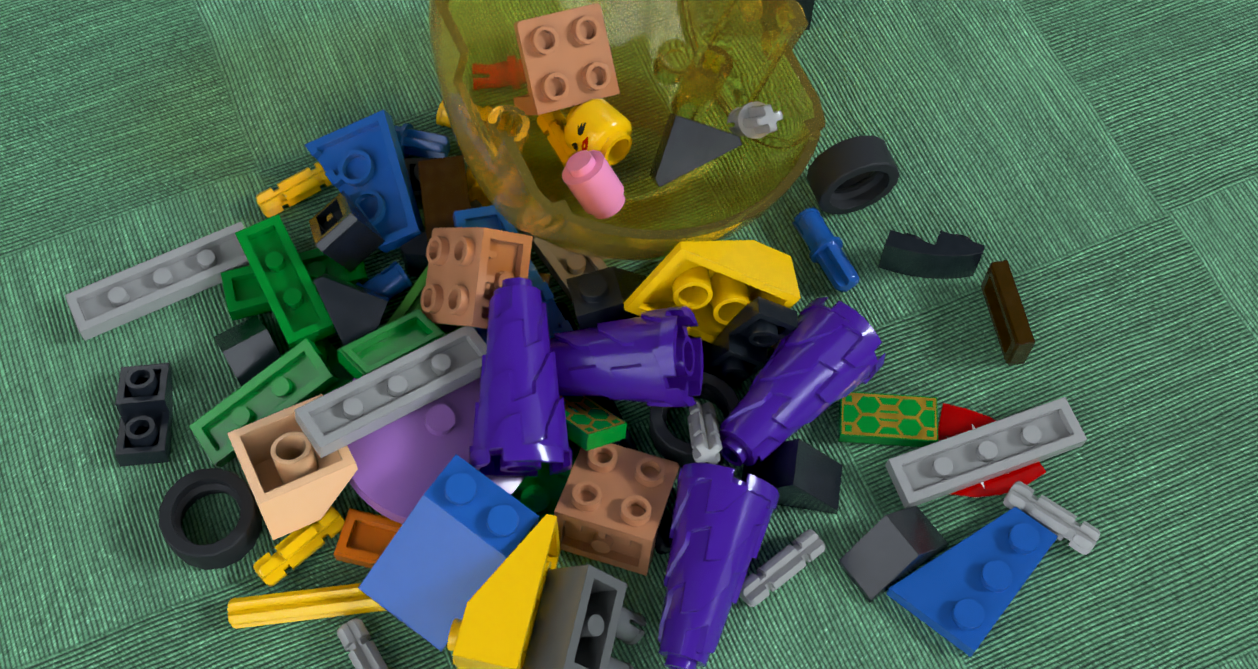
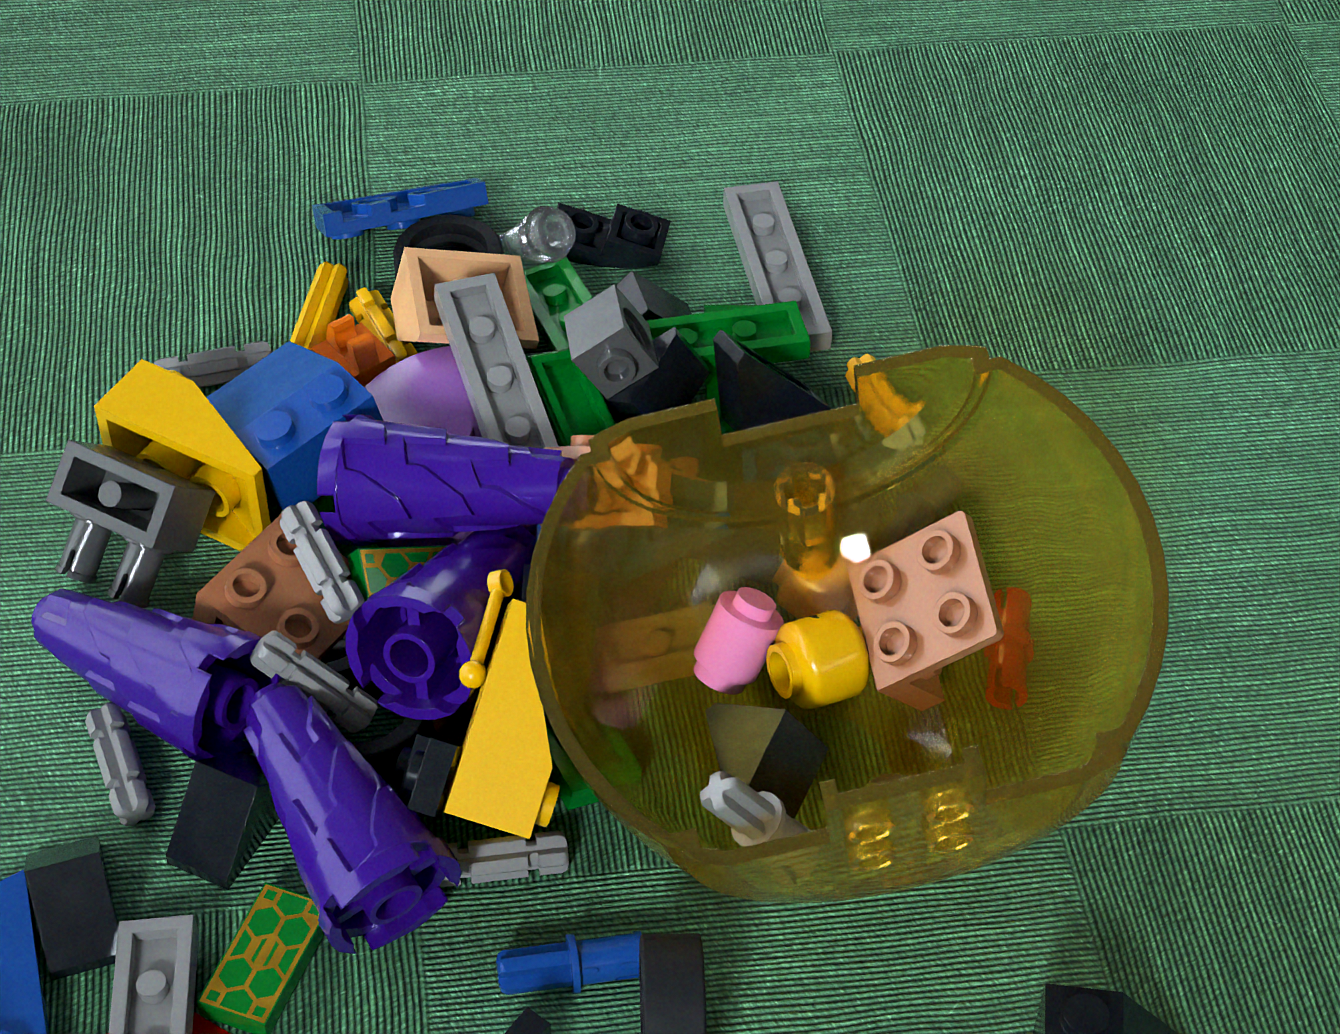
camera: 105 degrees right, 15 degrees down
none -> light grey axle [280,501,365,624]
none -> orange tile [311,314,396,387]
none -> blue wing [312,178,489,239]
none -> yellow hinge [459,569,514,689]
none -> clear cone [499,206,576,263]
none -> dark grey brick [564,284,659,399]

